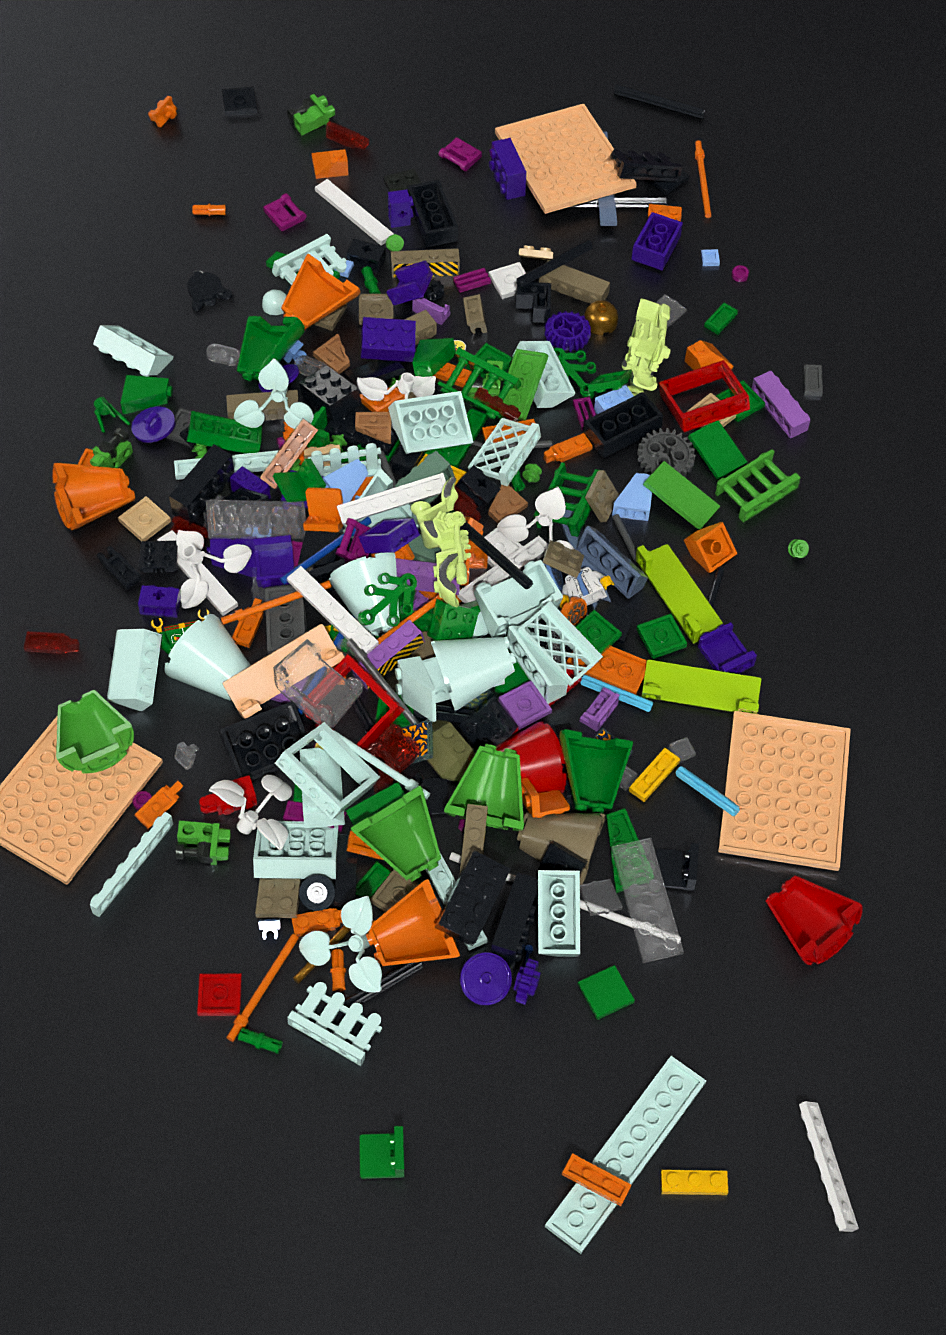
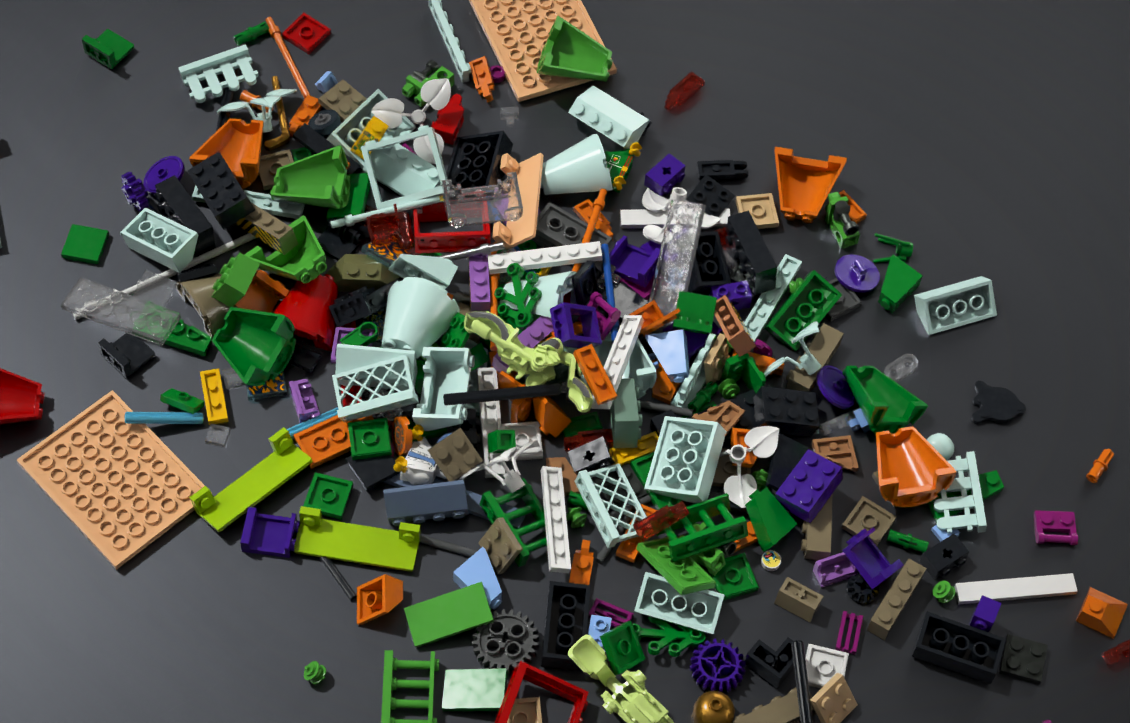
camera: 125 degrees right, 0 degrees up
none -> green plate [160,388,205,414]
none -> bright green brick [211,253,260,307]
none -> green piece [339,322,378,346]
none -> yellow slope [350,116,389,160]
none -> green brick [488,430,516,453]
none -> white plate [540,466,571,573]
none -> orange plate [573,344,617,405]

